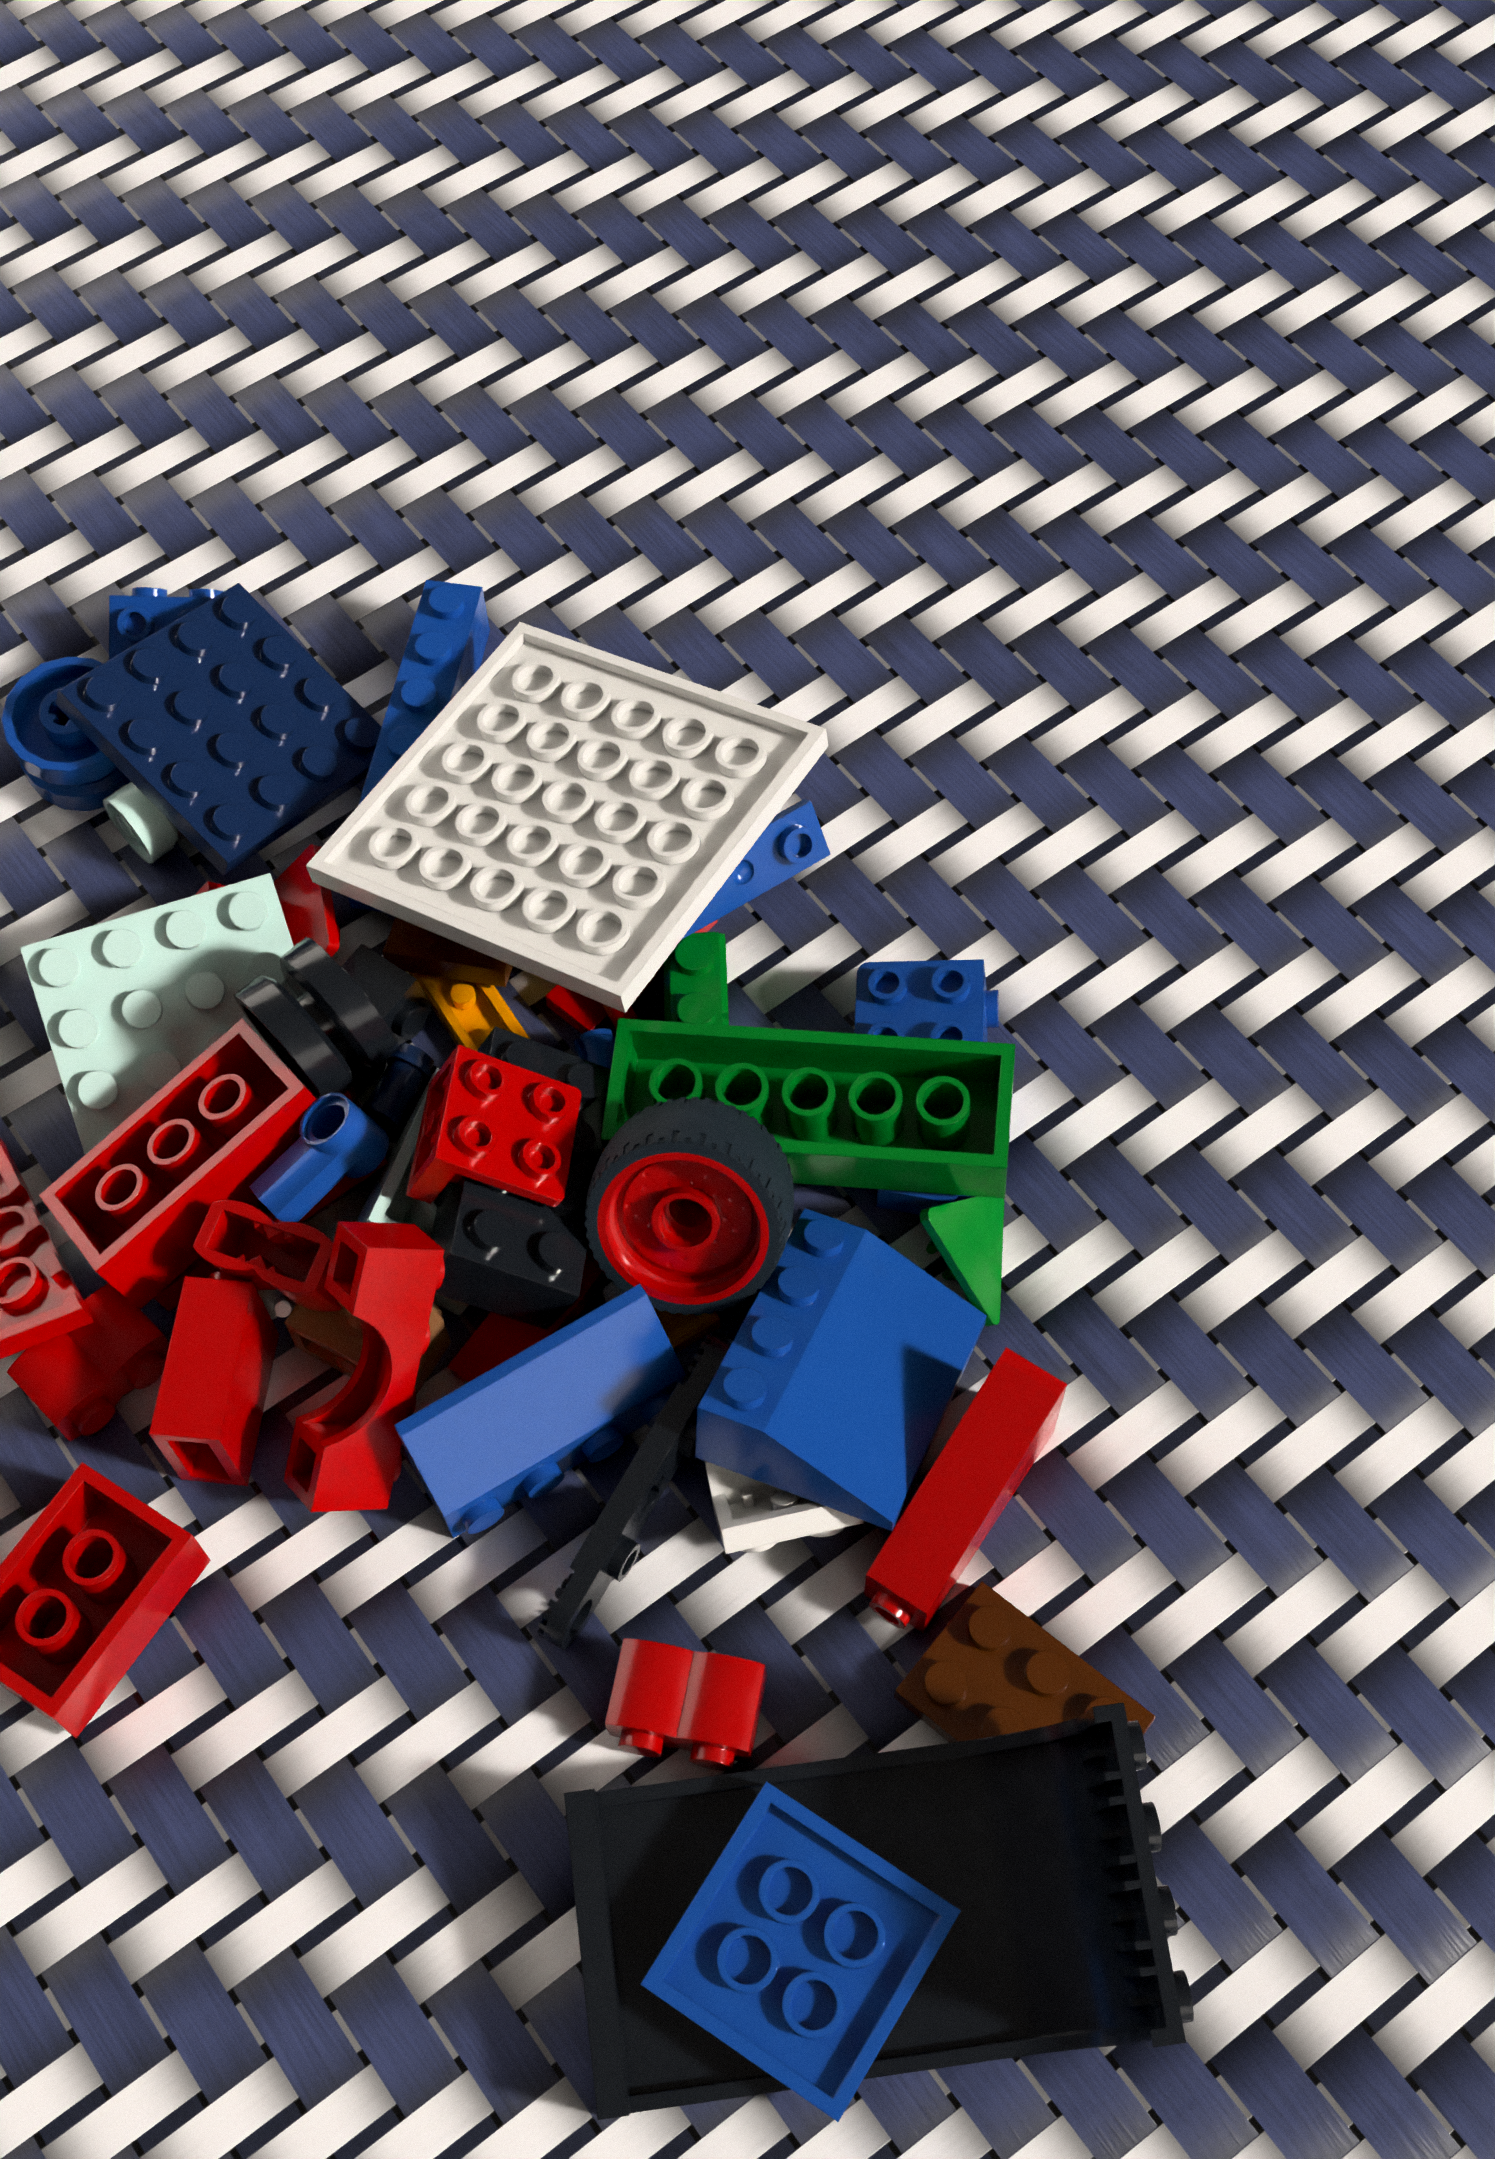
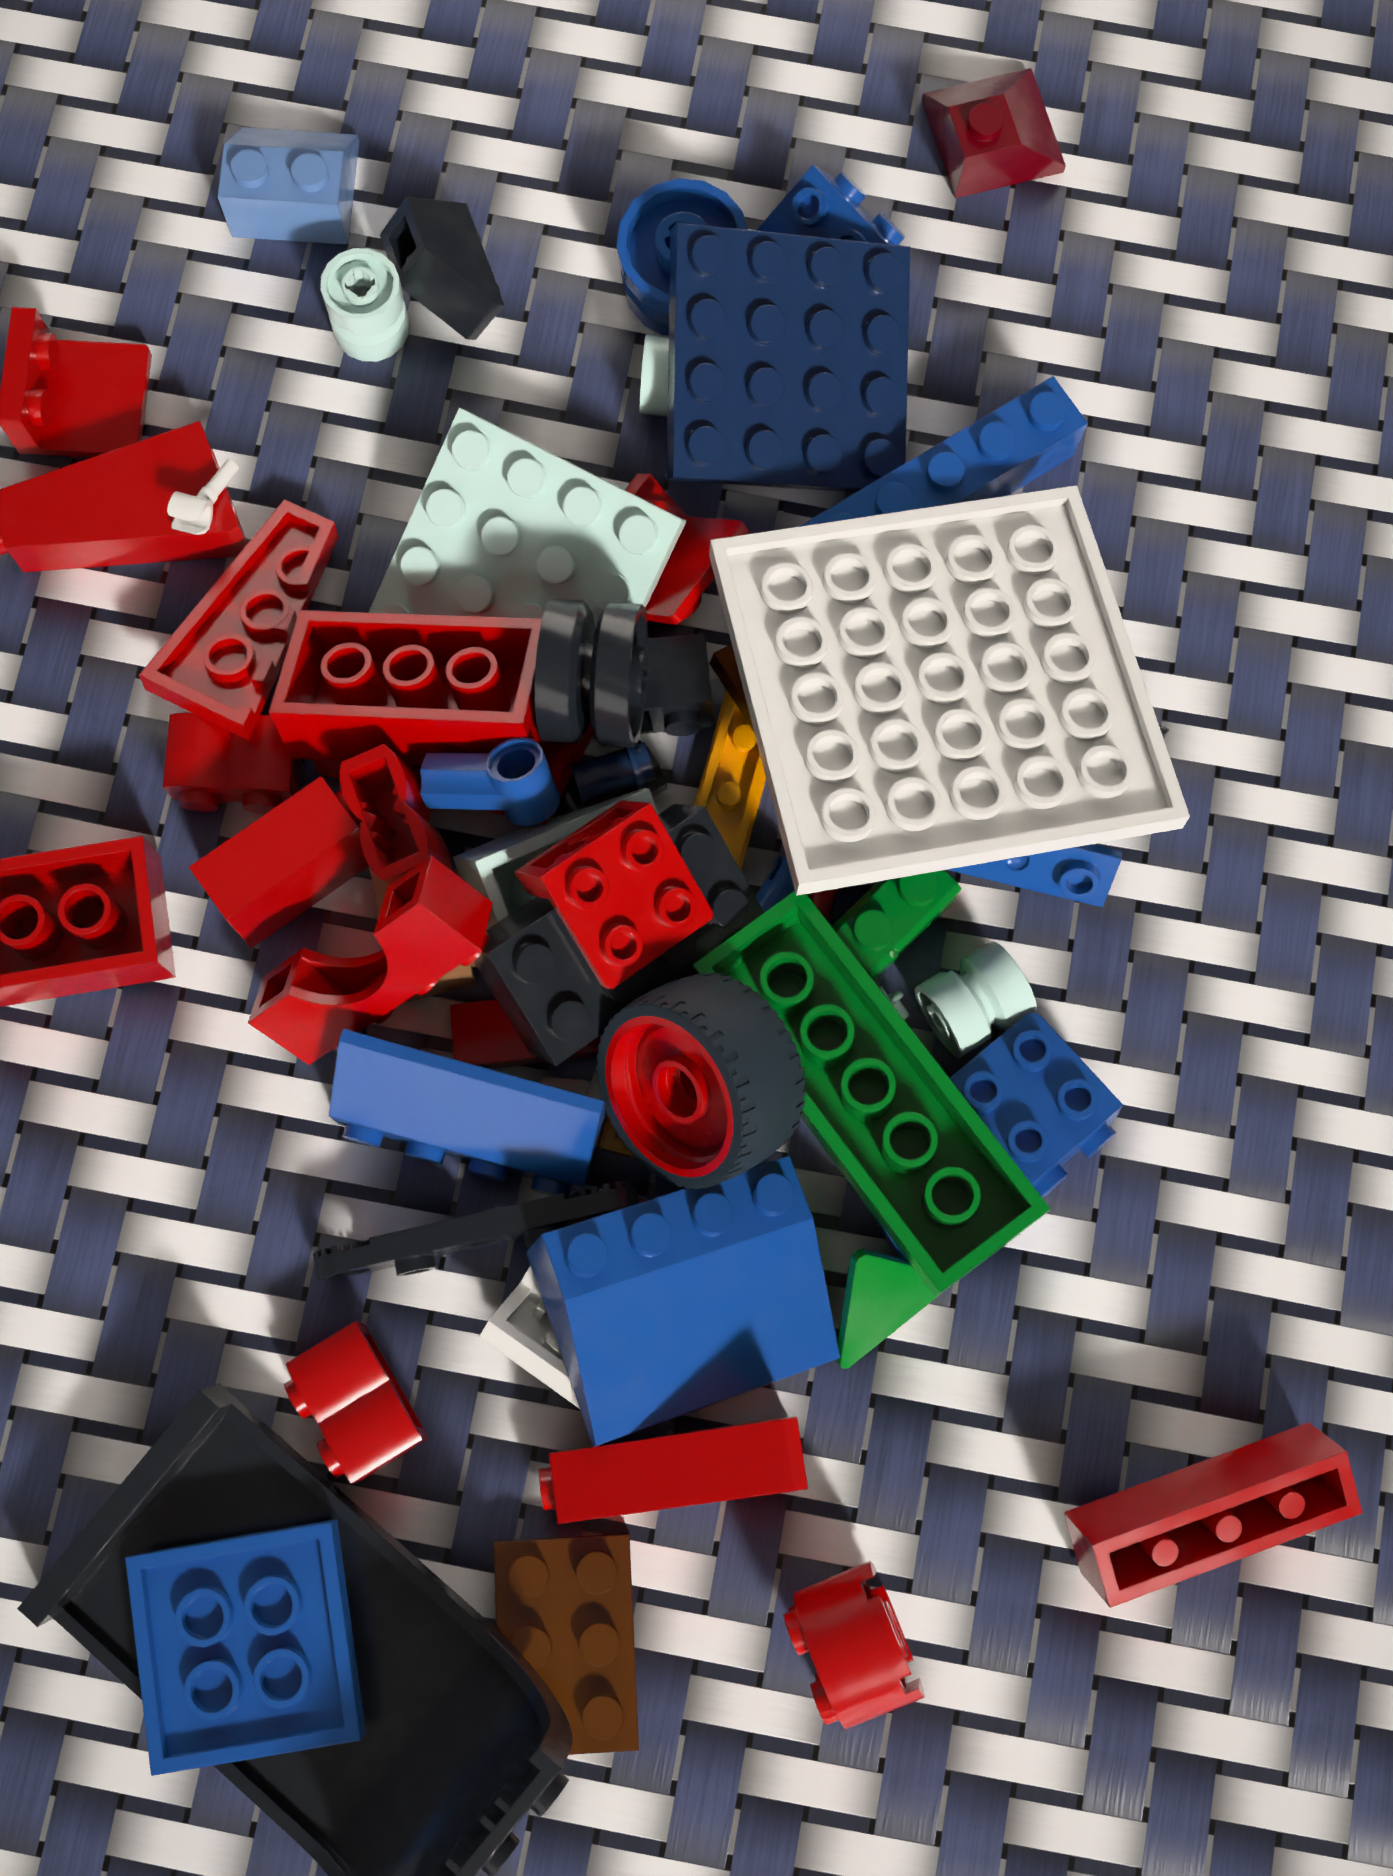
camera: 40 degrees right, 15 degrees up
none -> red brick [783,1561,925,1729]
none -> light aqua wheel [914,941,1037,1058]
none -> dark red slope [921,68,1066,198]
none -> red brick [1063,1422,1363,1608]

